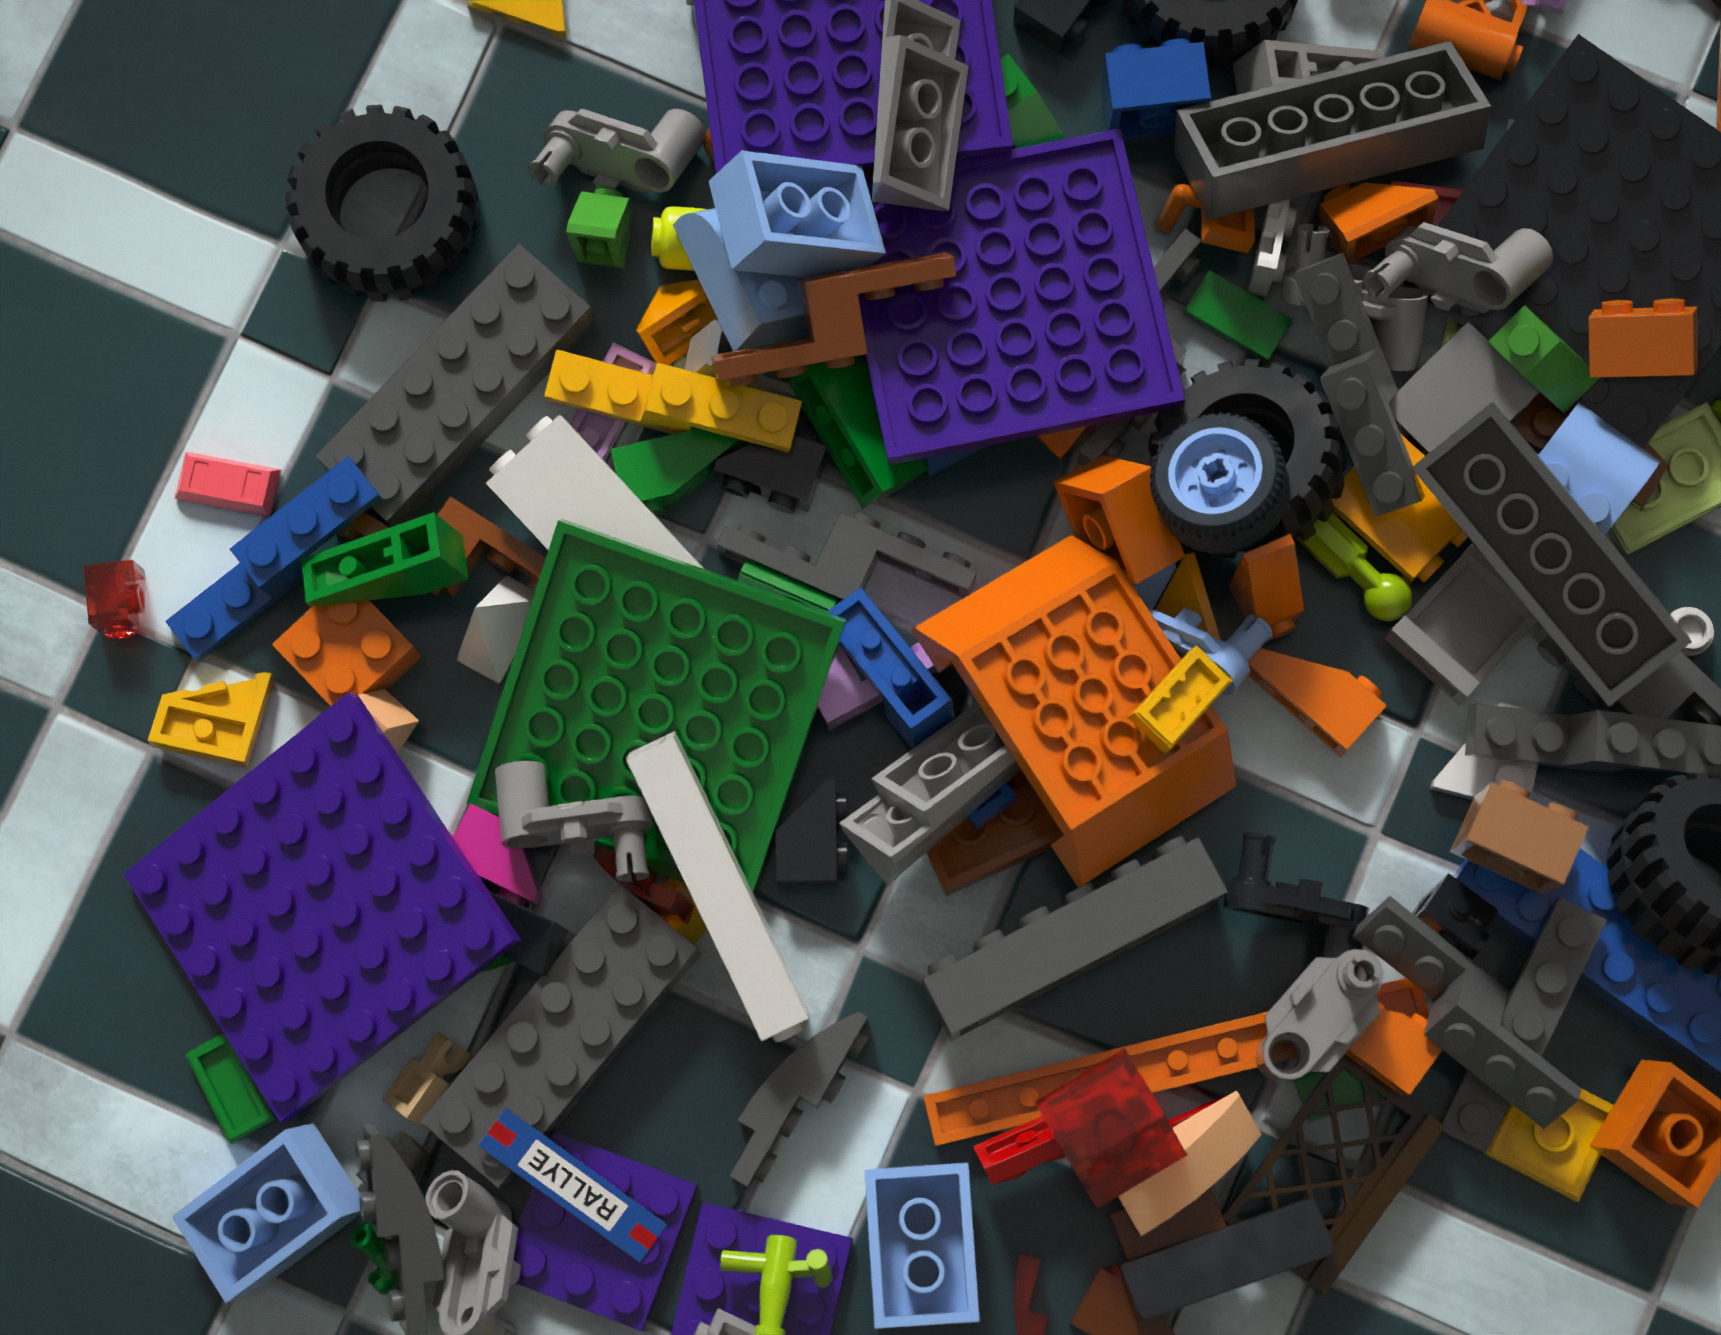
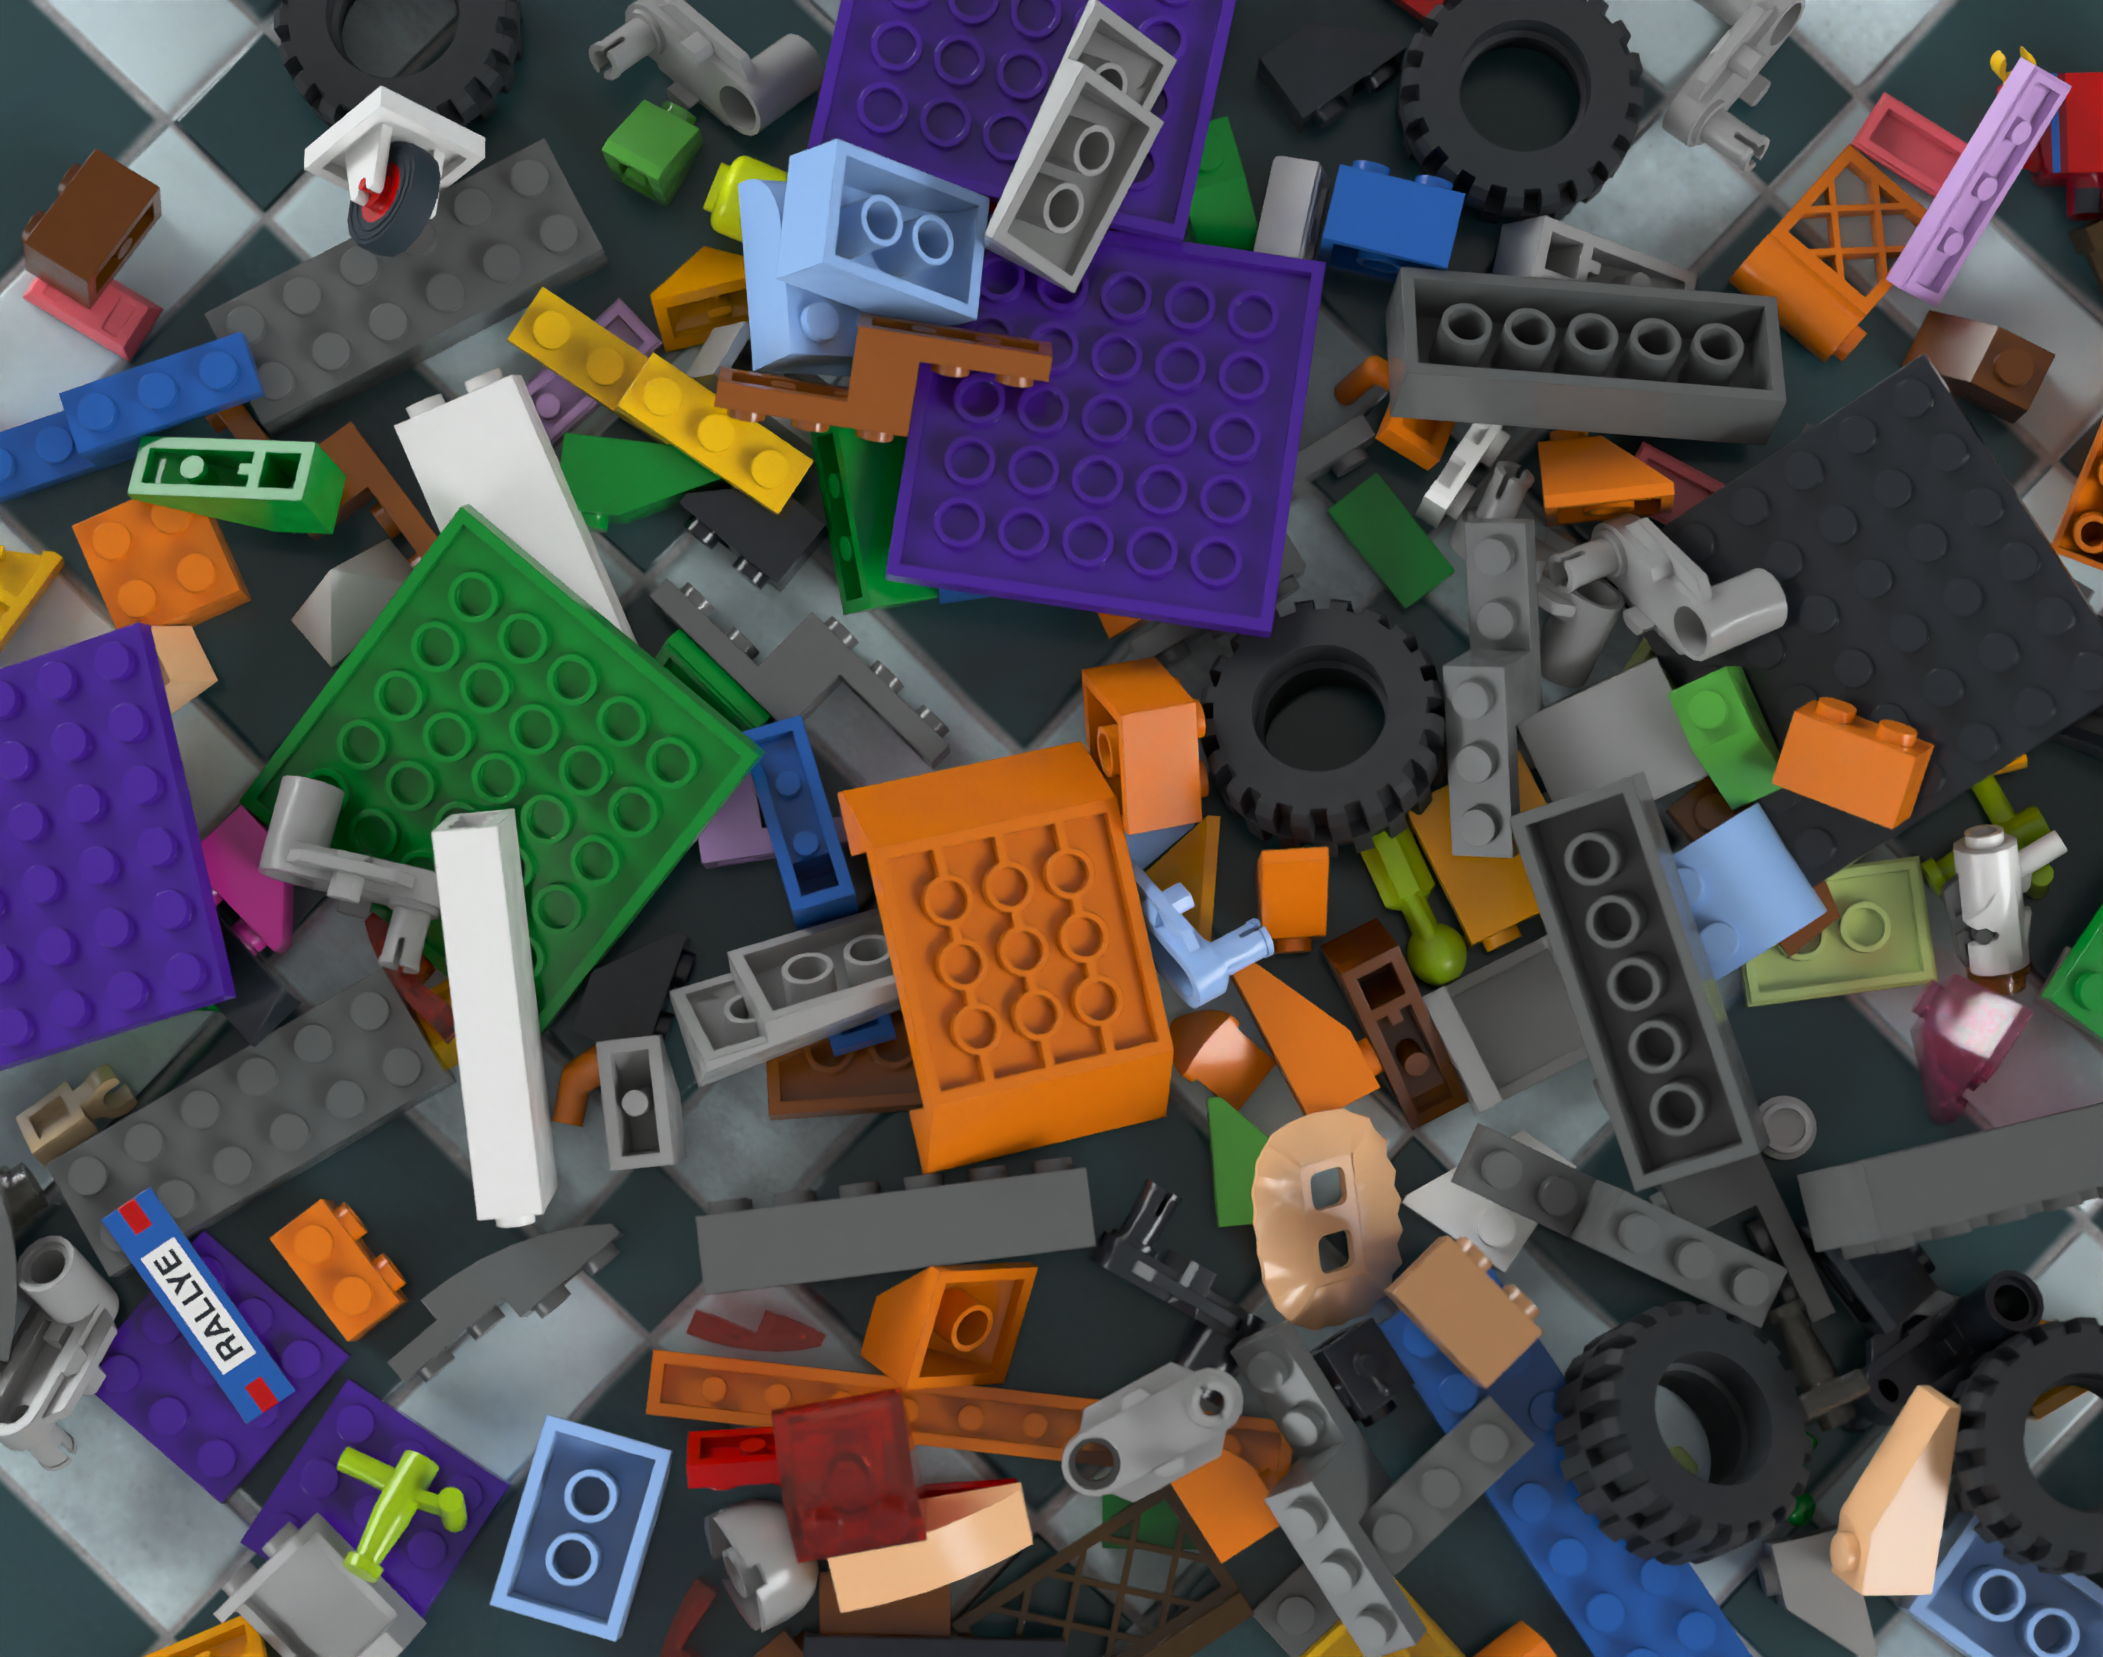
camera: 15 degrees right, 5 degrees up
yellow plate [1128,645,1233,753] -> none
wheel [1150,413,1290,554] -> none
none -> reddish brown brick [21,148,162,309]
none -> orange brick [269,1199,410,1342]
none -> white plate [304,85,485,257]
none -> orange arm [551,1045,601,1127]
none -> light grey slope [596,1034,687,1171]
none -> clear red slope [686,1309,829,1352]
none -> light grey cylinder [704,1498,824,1632]
none -> orange slope [860,1262,1038,1390]
none -> orange tile [1169,1010,1277,1111]
none -> bright green slope [1206,1097,1269,1228]
none -> light nougat piece [1251,1108,1403,1331]
none -> white slope [1253,156,1331,261]
none -> reddish brown slope [1320,917,1469,1131]
none -> reddish brown slope [1900,310,2056,424]

